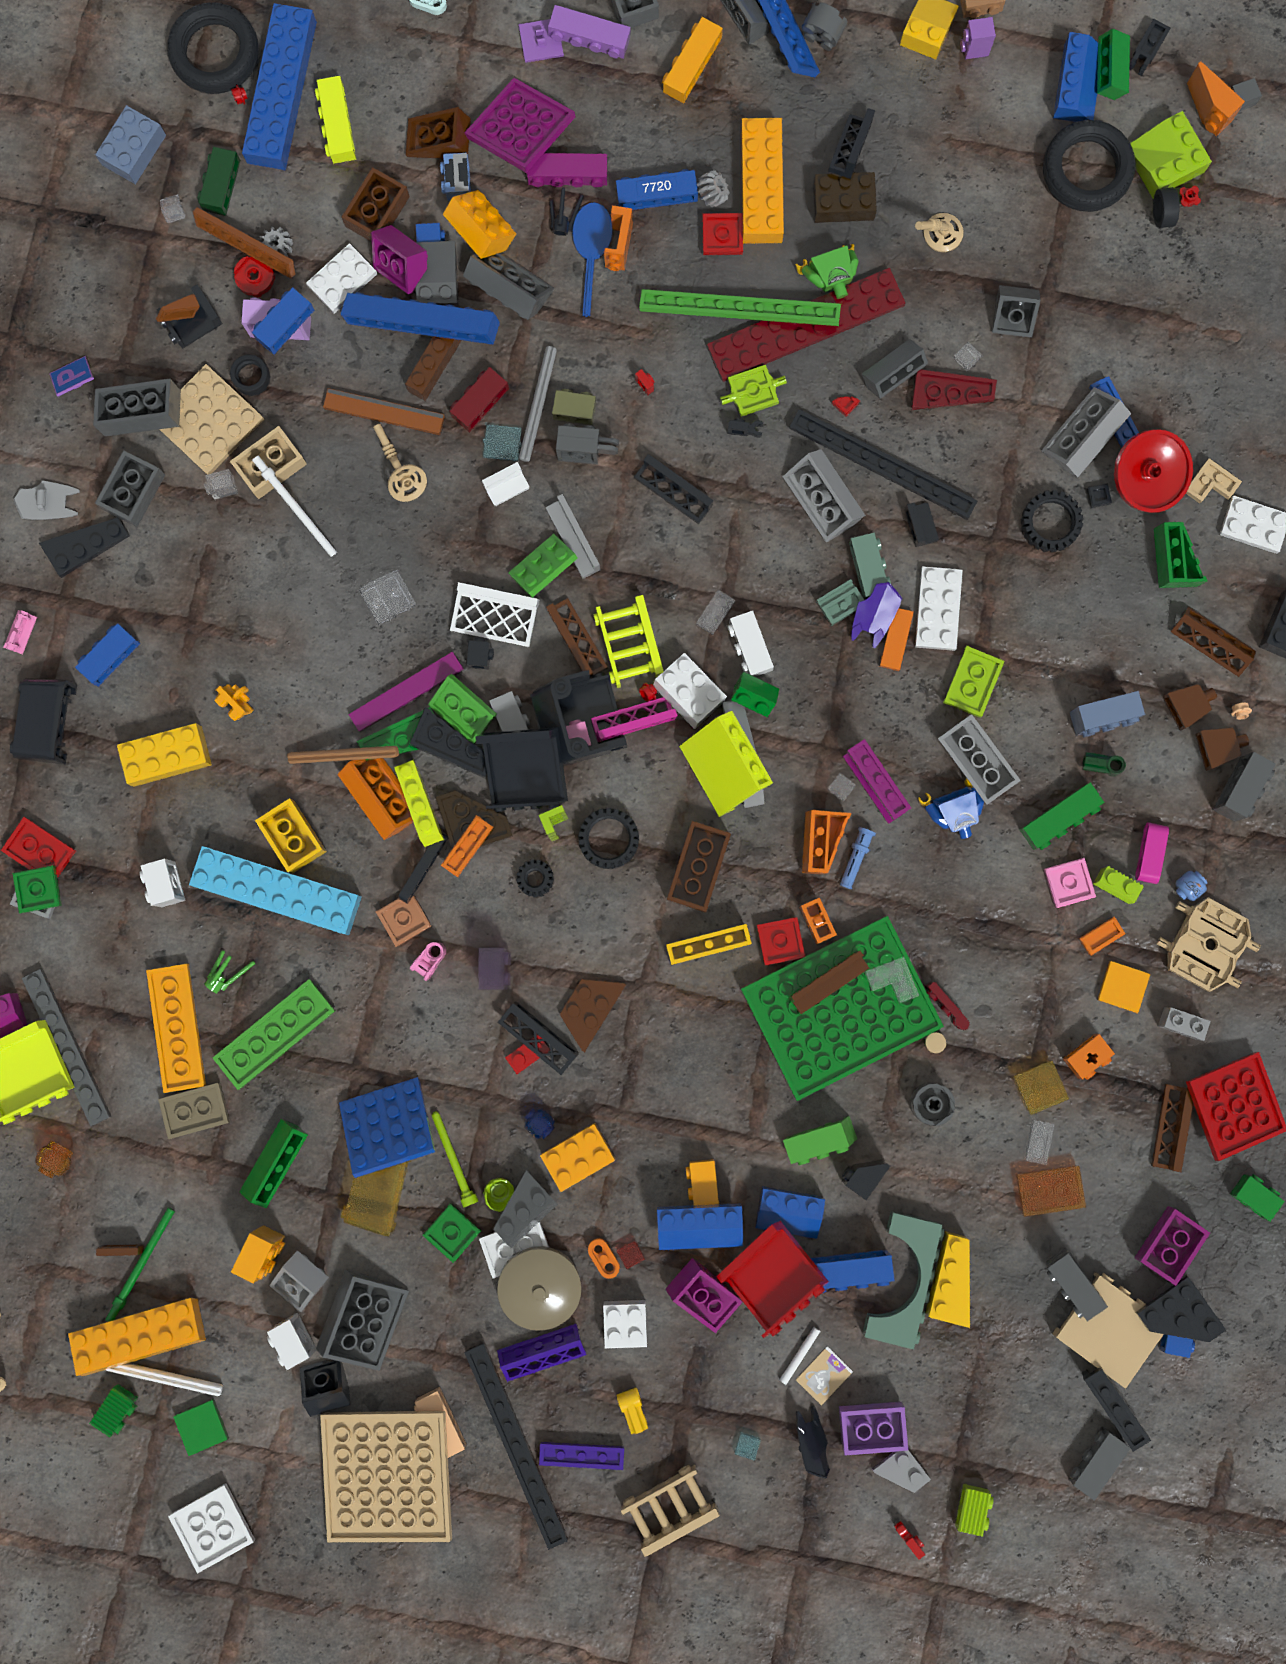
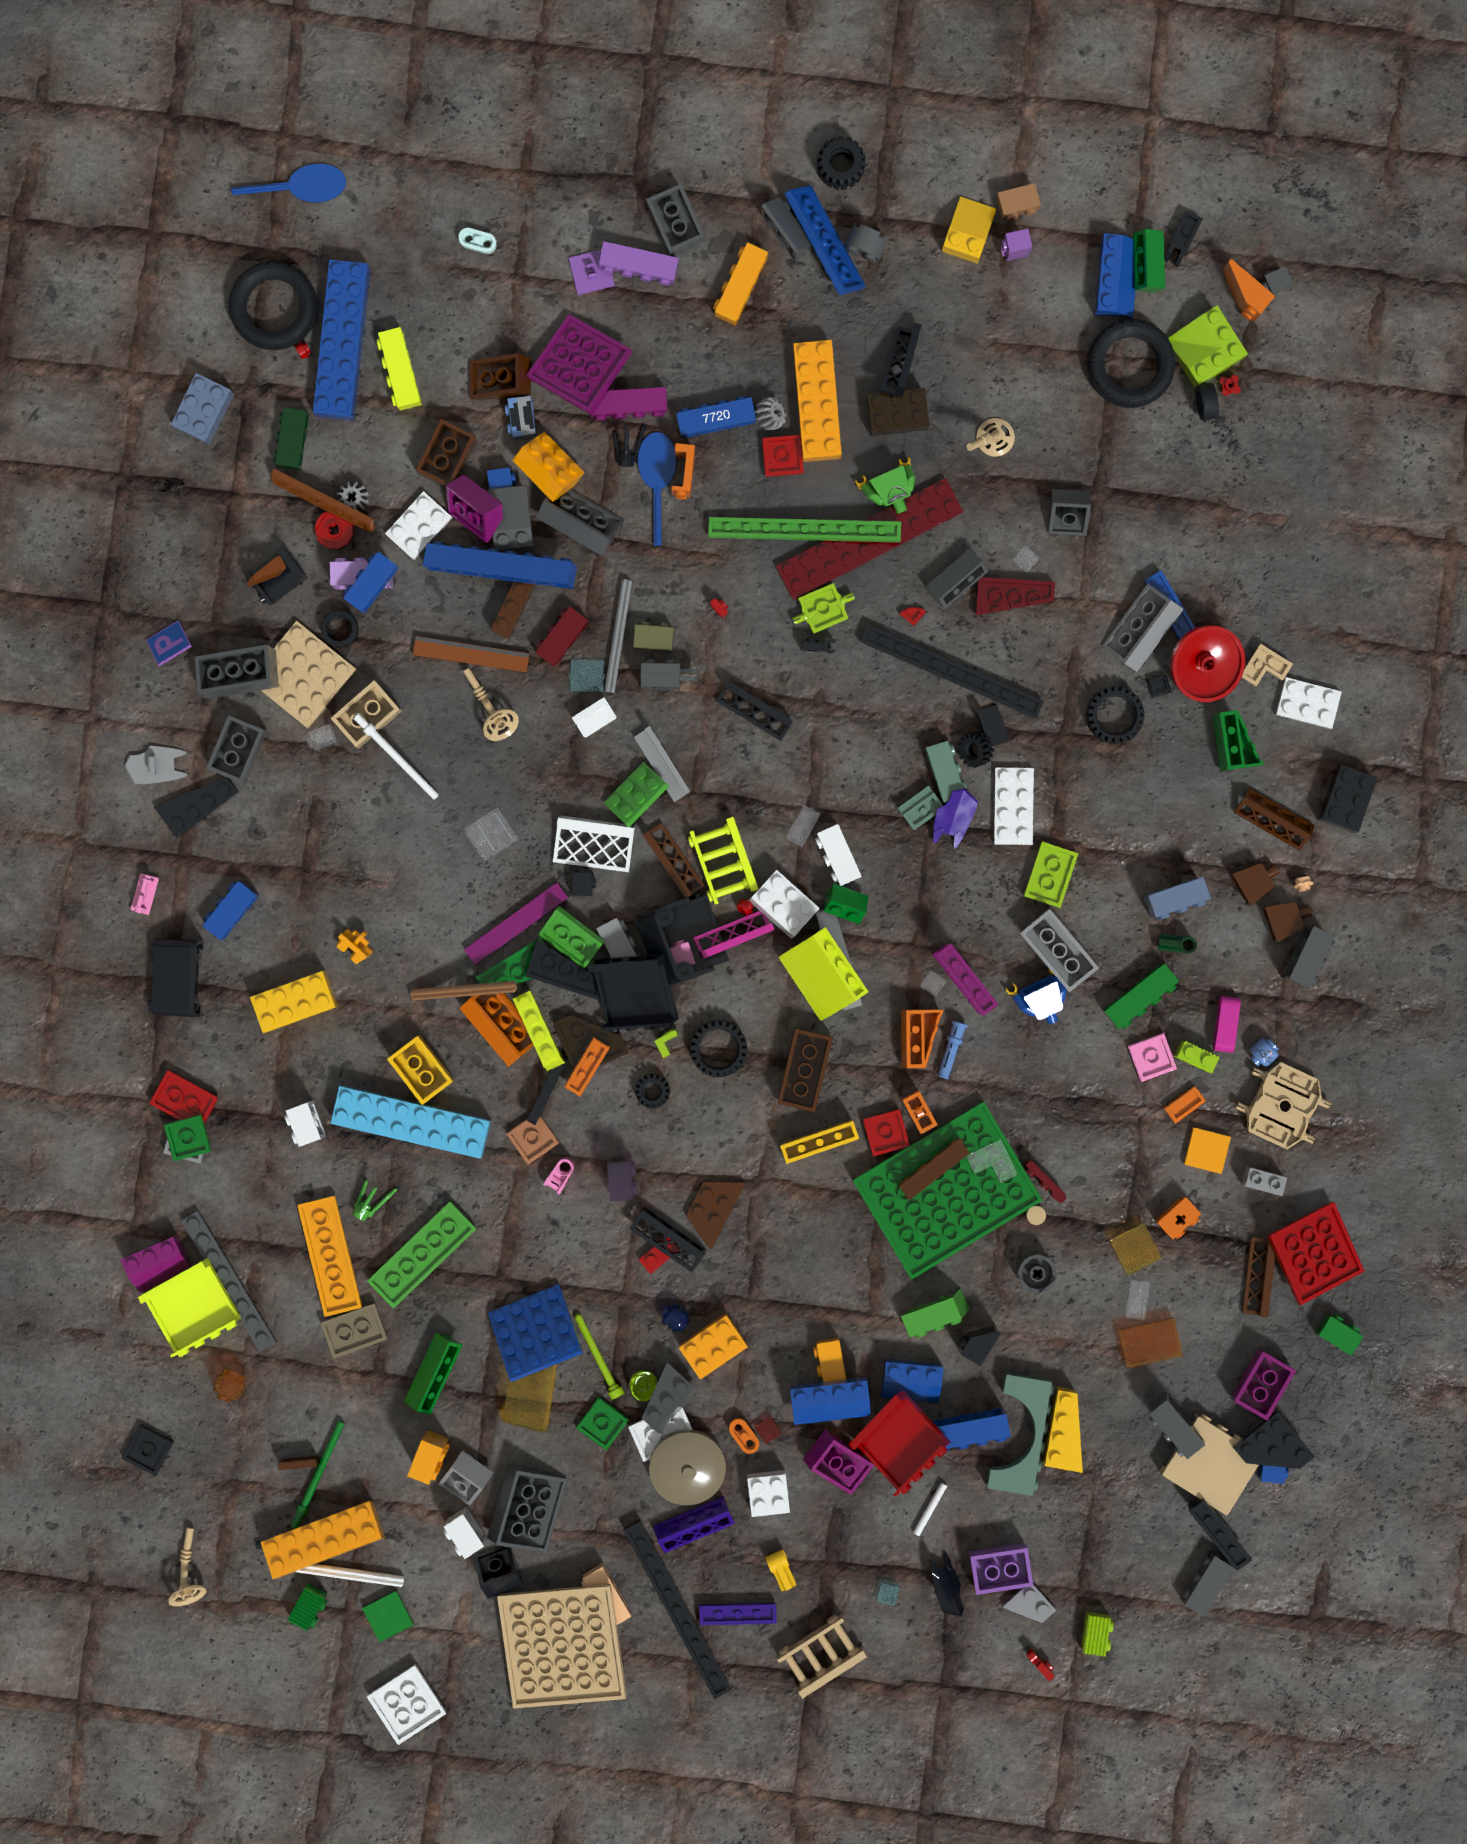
camera: 10 degrees left, 5 degrees up
clear slope [160,195,185,223] -> none
light grey slope [782,449,866,543] -> none
sticker [796,1347,853,1405] -> none
orange tile [879,608,914,671] -> none
none -> black tyre [957,731,994,768]

